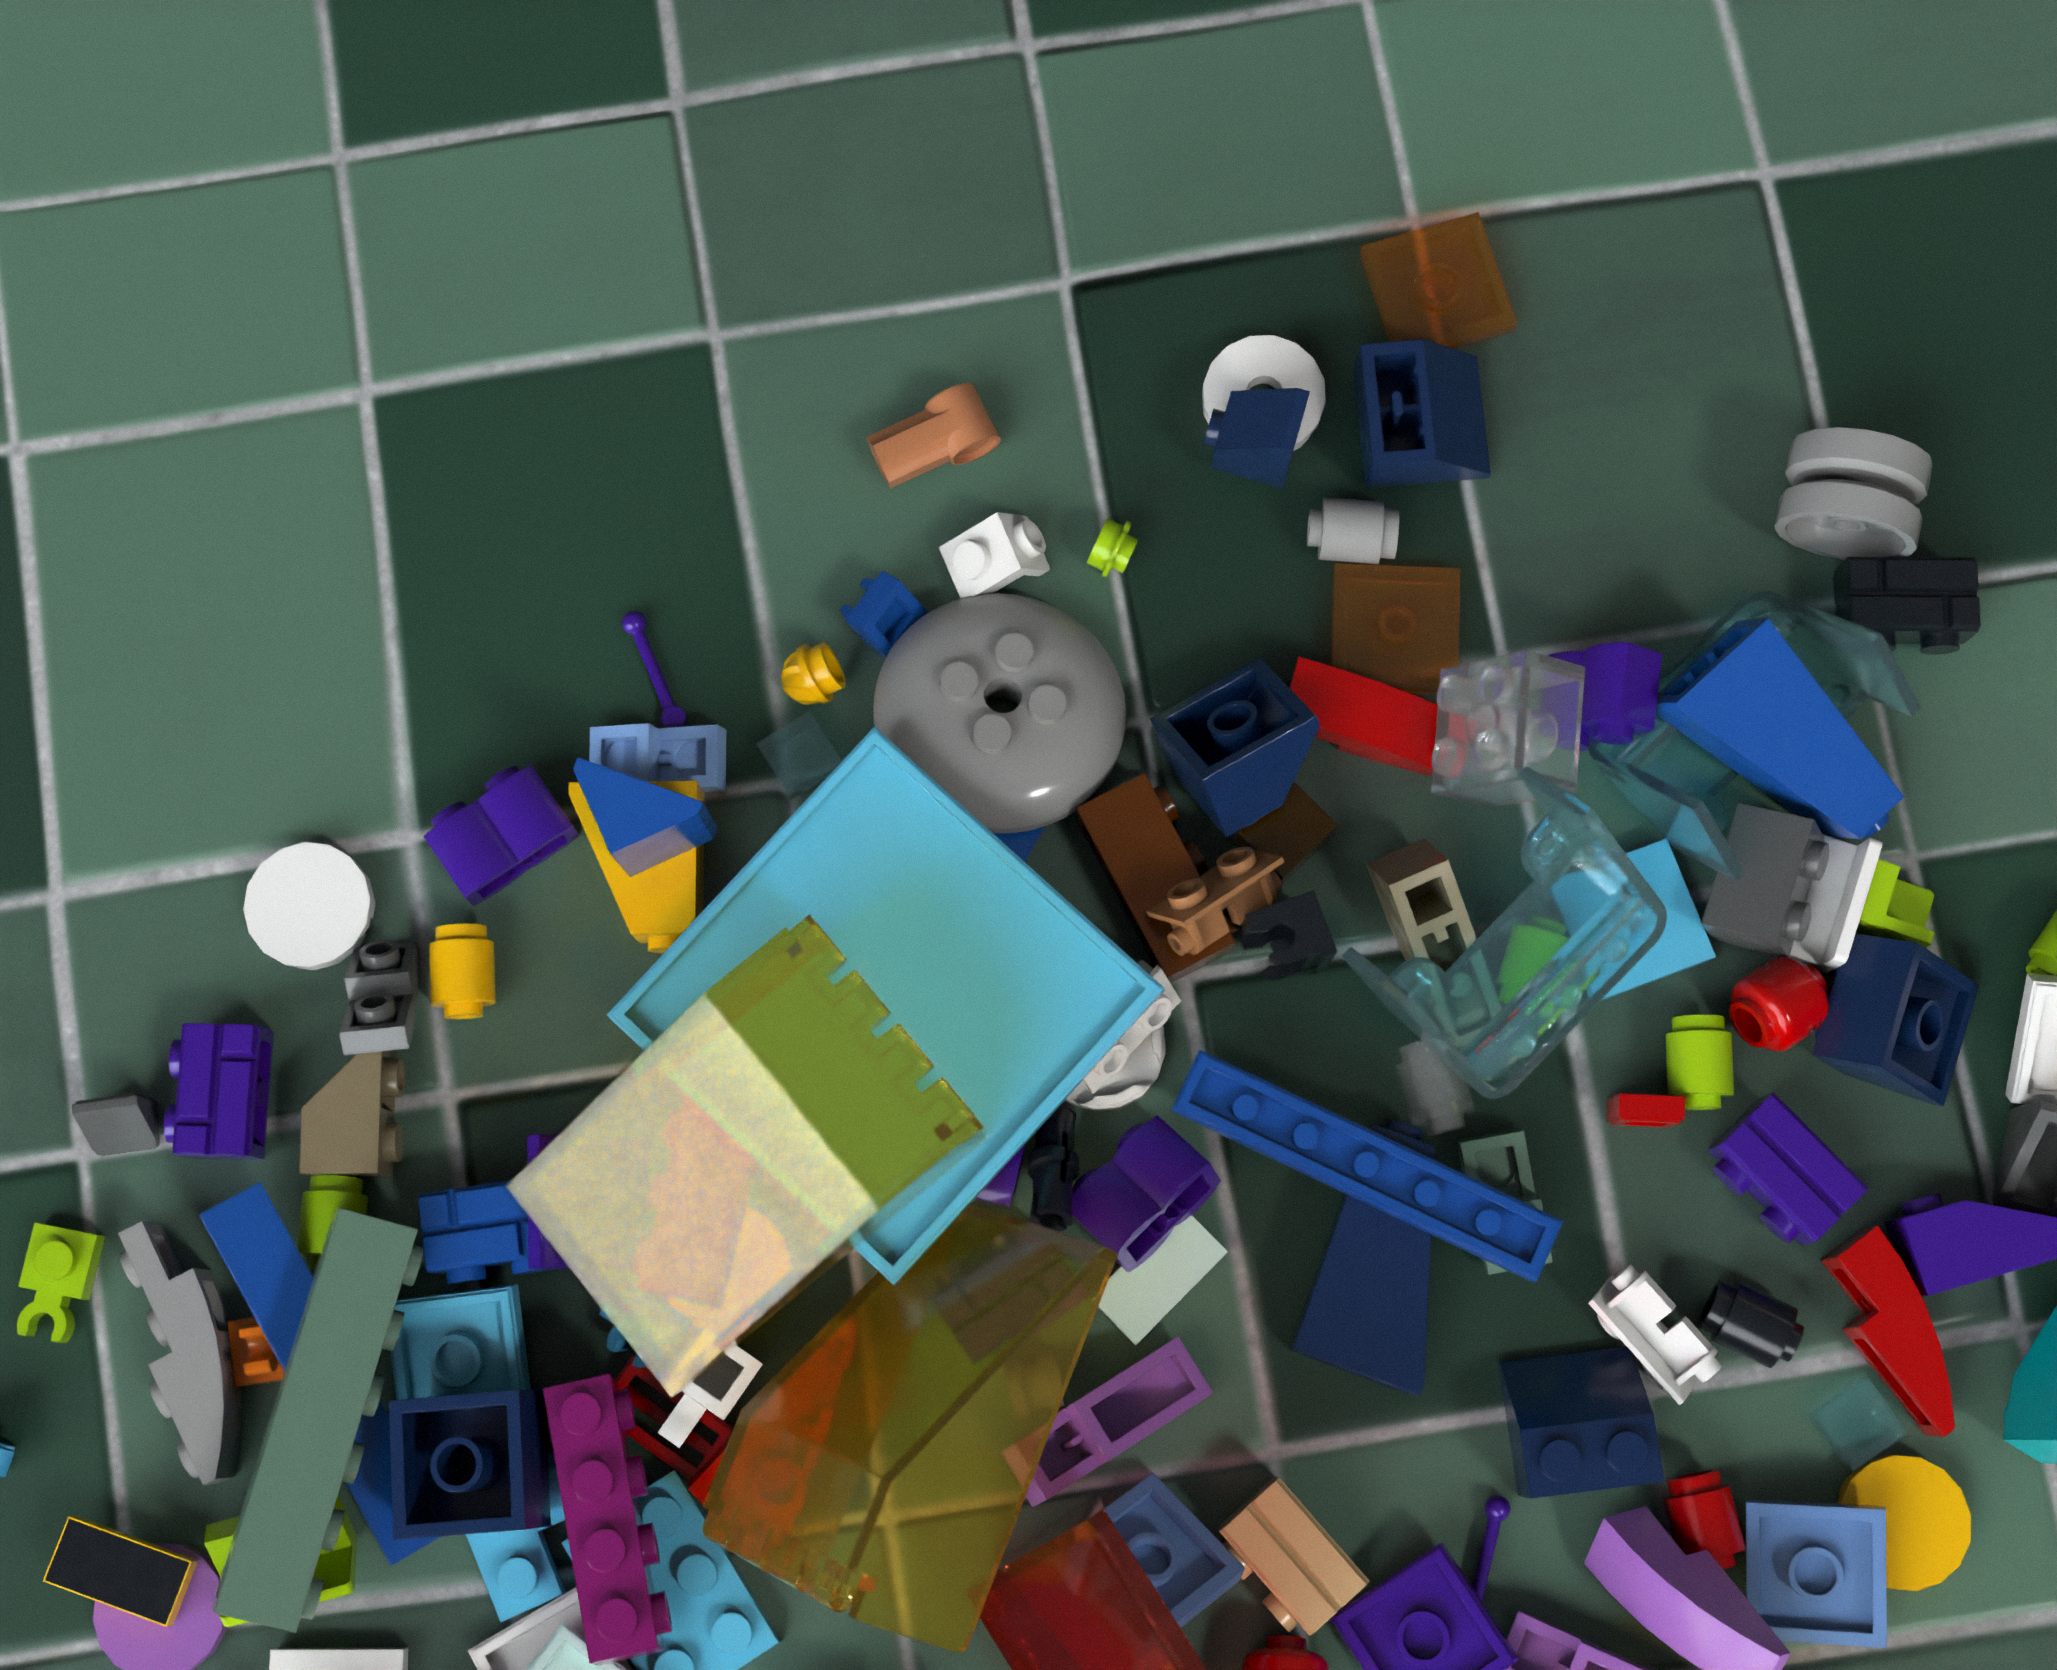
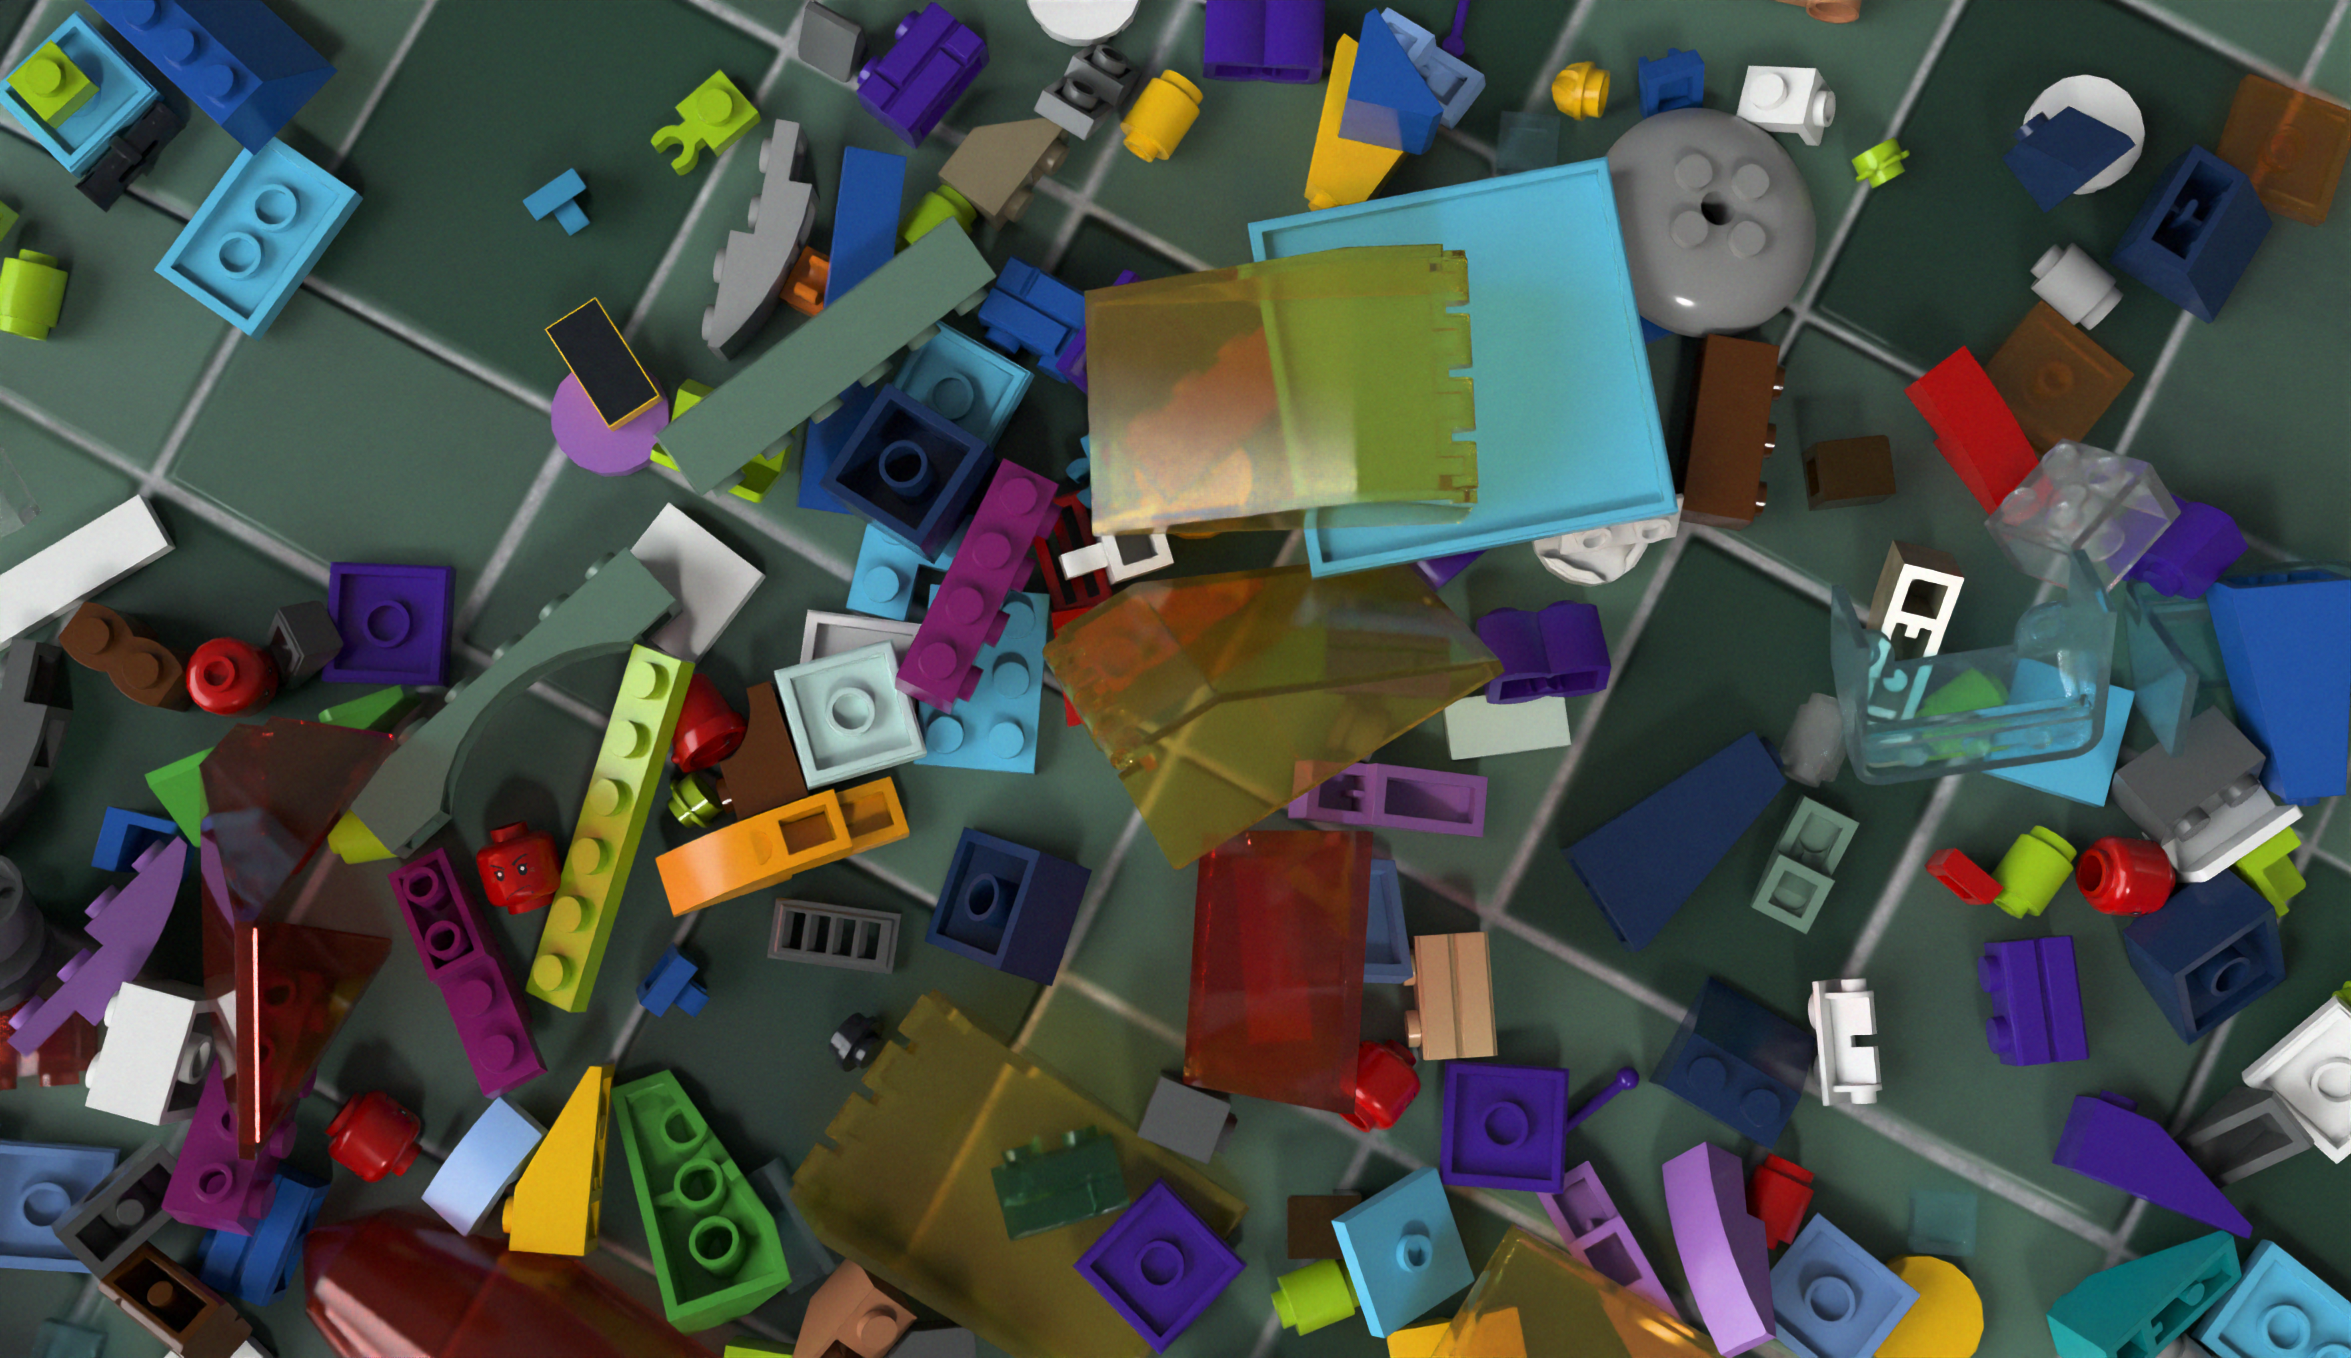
camera: 30 degrees right, 5 degrees up
black pin [1028,1101,1079,1233] -> none
medium nougat hinge [1147,847,1284,956] -> none
dark blue slope [1150,658,1320,837] -> none
blue tile [1171,1049,1563,1283] -> none
black hinge [1238,890,1337,981] -> none
black brick [1698,1280,1804,1368] -> none
red slope [1820,1225,1955,1437] -> none

